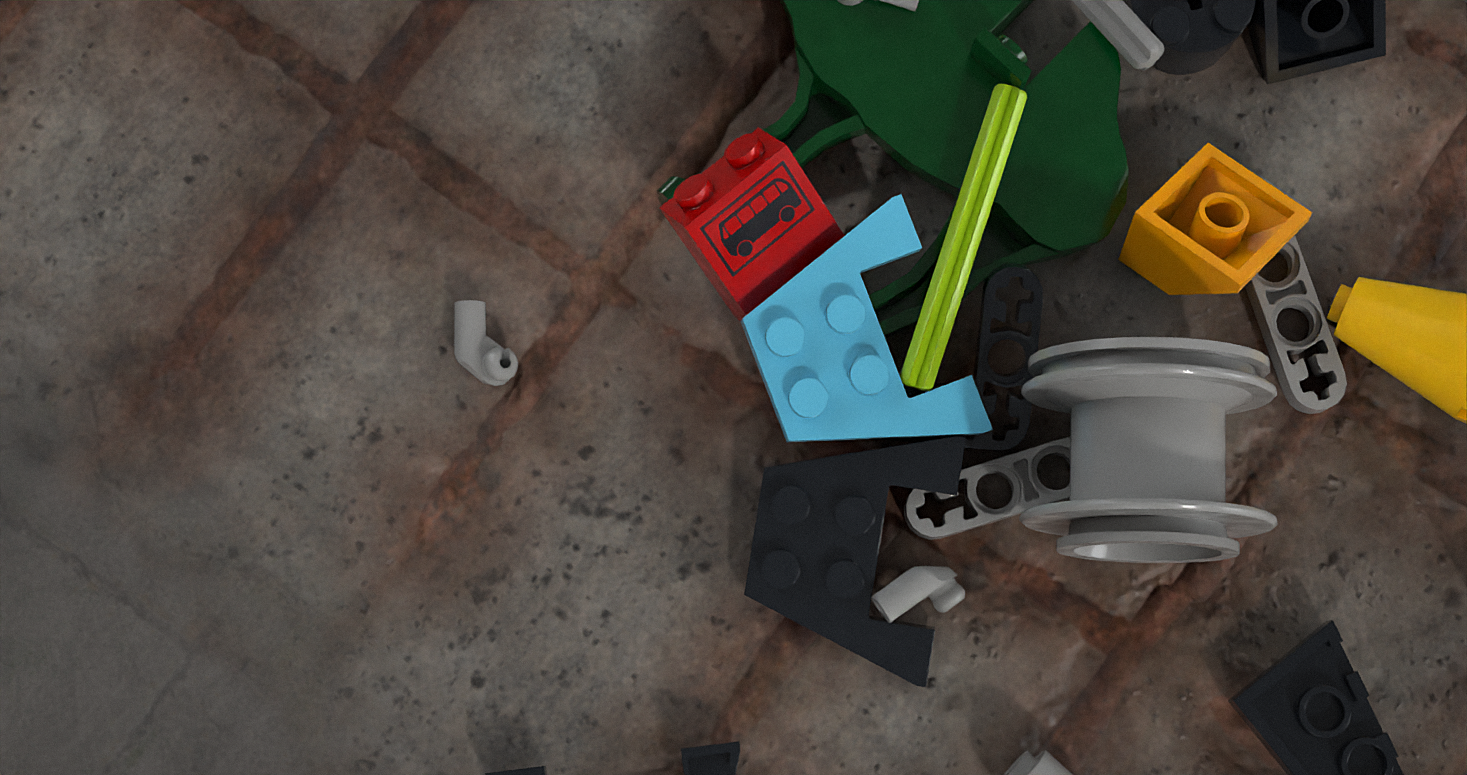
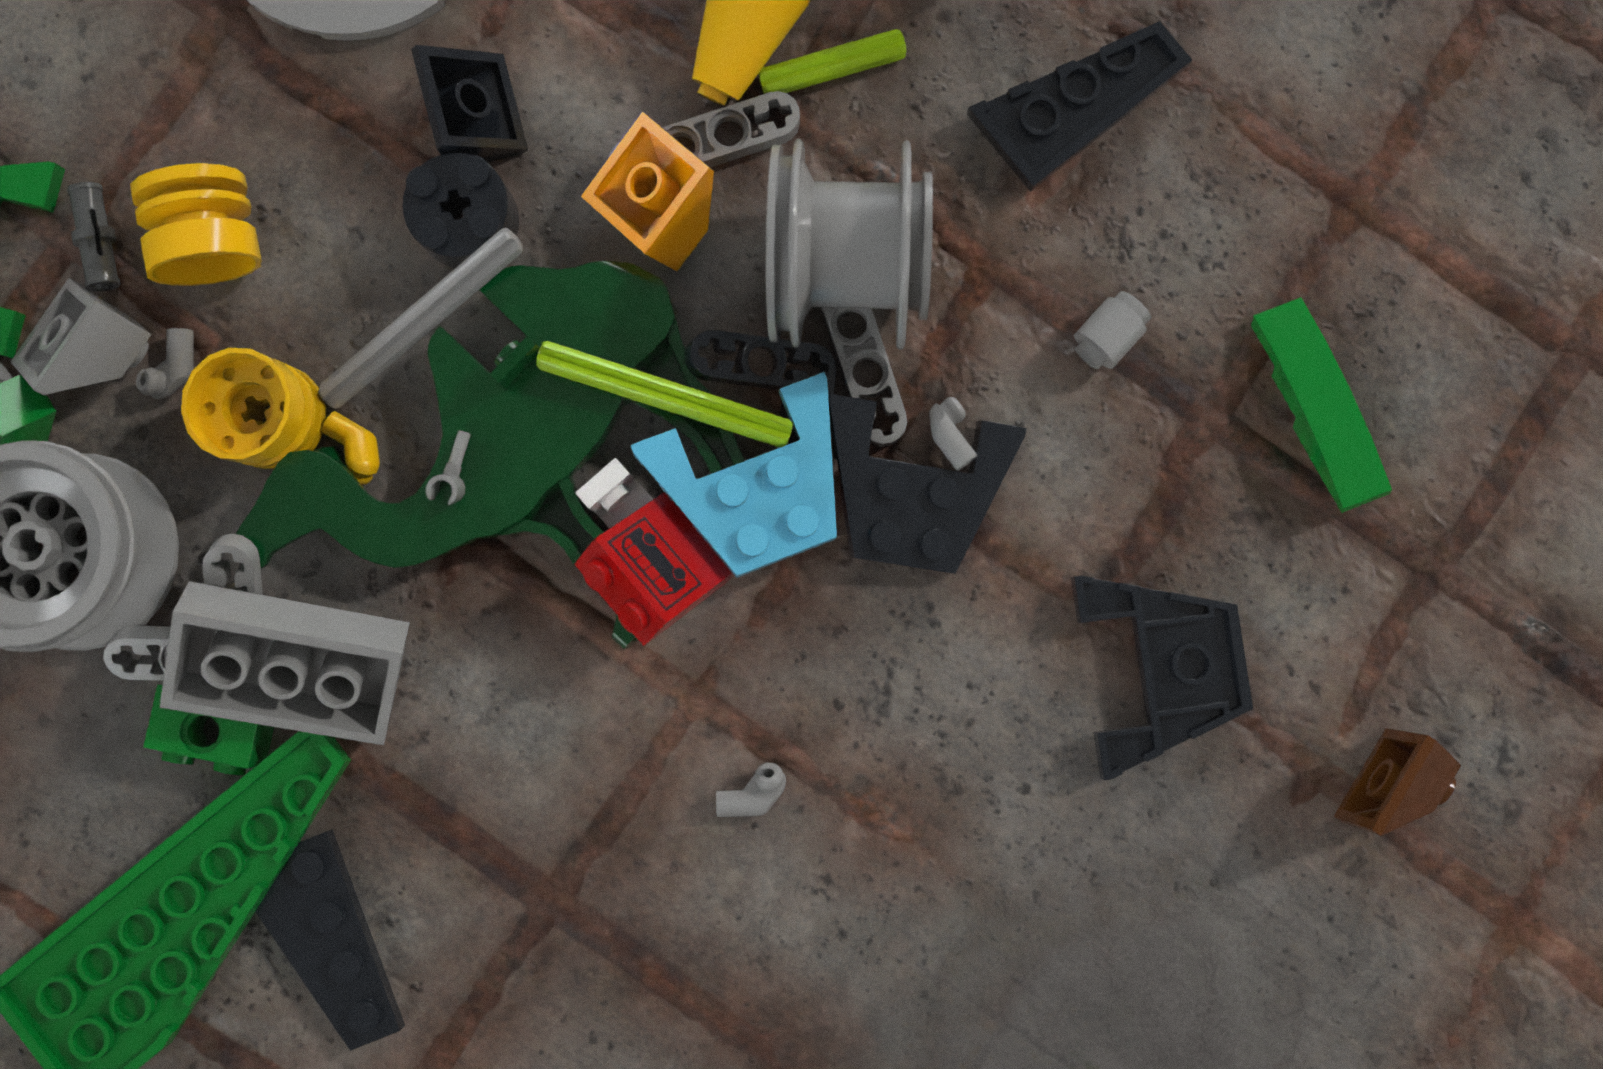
camera: 90 degrees left, 5 degrees up
none -> white bracket [575,458,653,529]
none -> lime axle [758,29,907,94]

